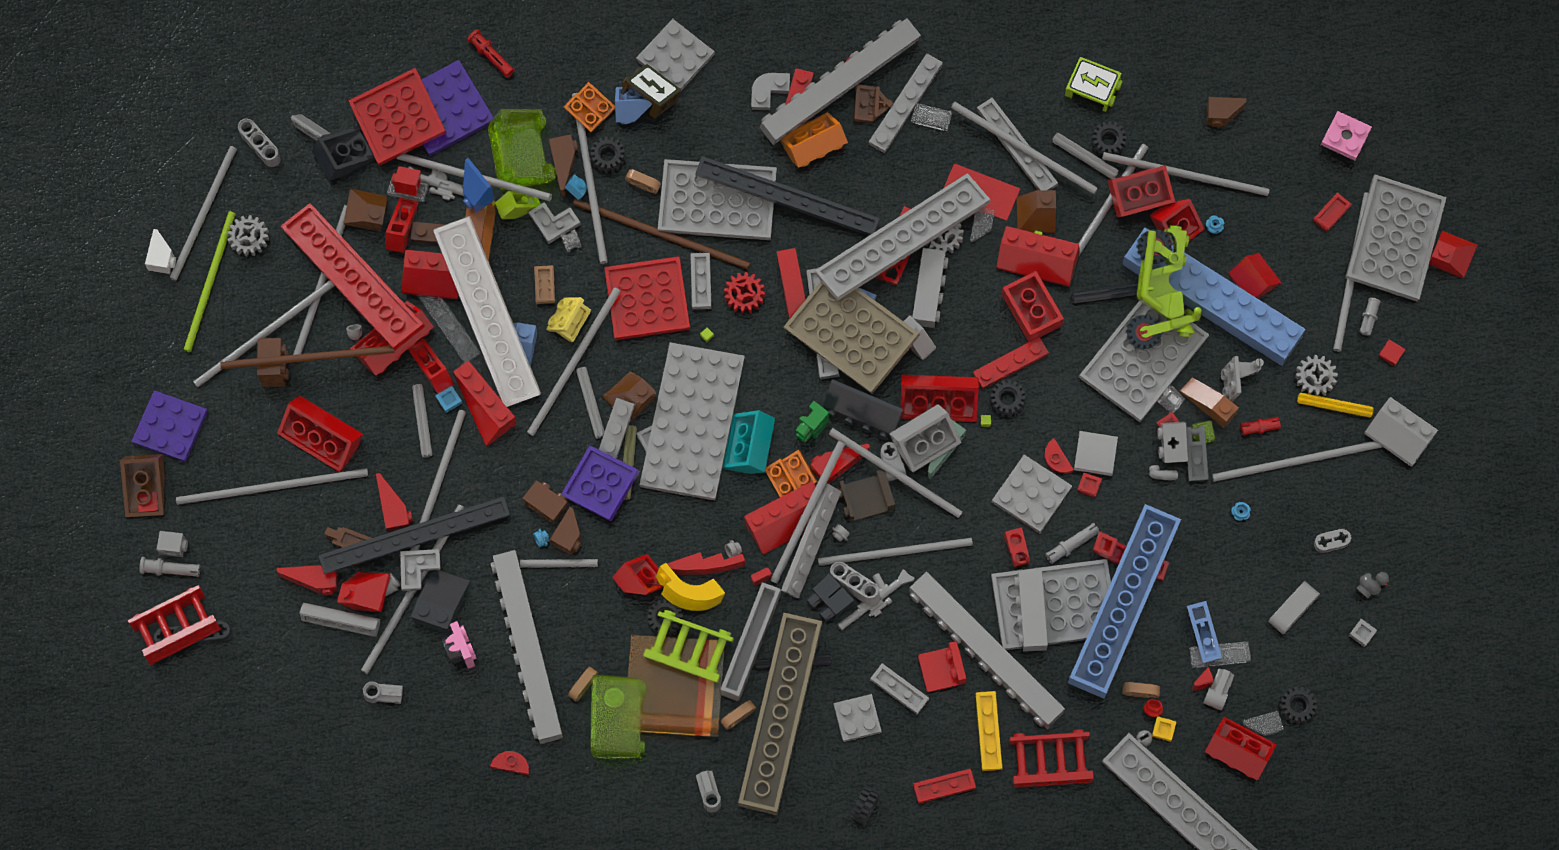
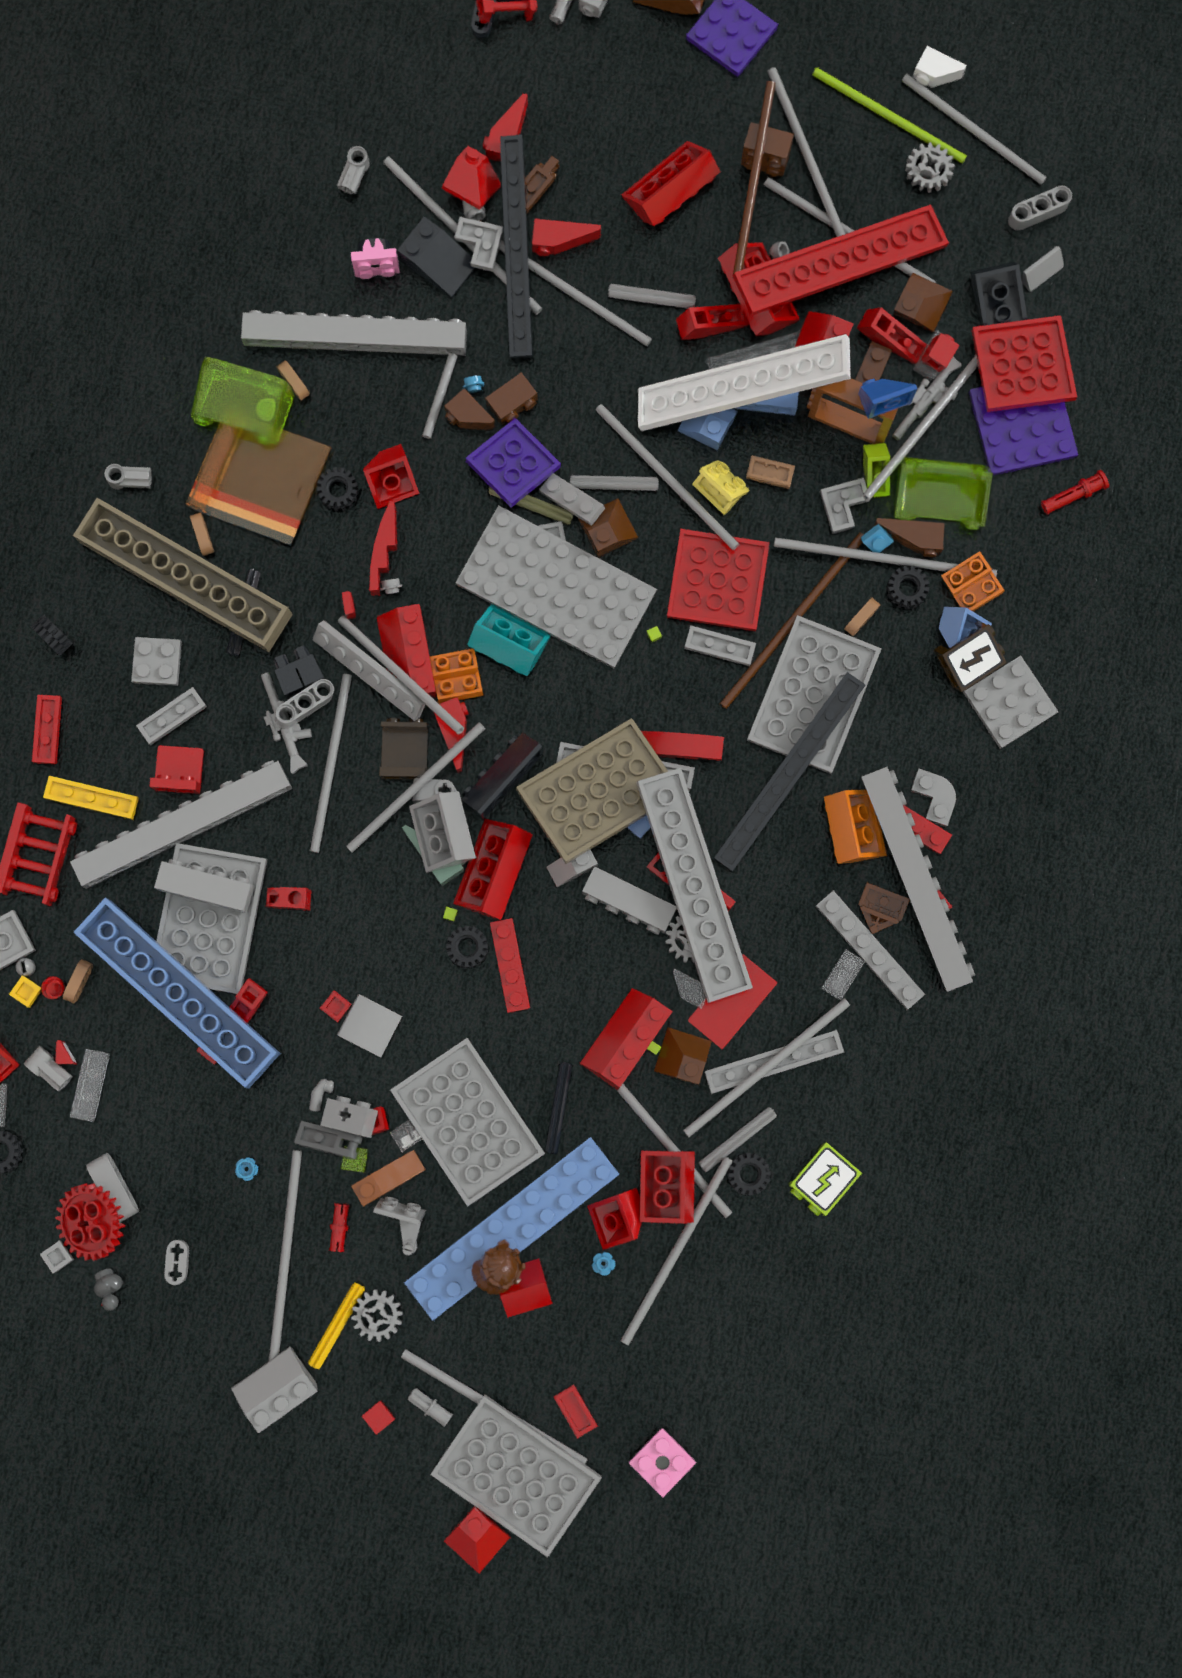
camera: 105 degrees right, 10 degrees up
light grey piece [176,469,368,505] -> none
light grey brick [300,603,380,637] -> none
dark azure plate [435,386,462,413] -> none
red wedge [453,361,517,447] -> none
red plate [490,751,529,775] -> none
clear wheel [561,230,581,252] -> none
lime fence [643,610,734,683] -> none
yellow arch [656,563,725,611] -> none
light grey brick [720,582,781,701] -> none
red gear [724,272,765,314] -> none
green hips [796,401,830,443] -> none
light grey plate [832,524,850,541] -> none
light grey plate [992,455,1072,534] -> none
red brick [1002,271,1064,342] -> none
red plate [1045,438,1074,474] -> none
light grey pin [1045,523,1100,564] -> none
lime piece [1125,226,1202,349] -> none
medium blue slope [1187,601,1222,663] -> none
reddish brown slope [1207,97,1246,127] -> none
none -> red gear [55,1183,125,1261]
none -> reddish brown hair [471,1239,525,1295]

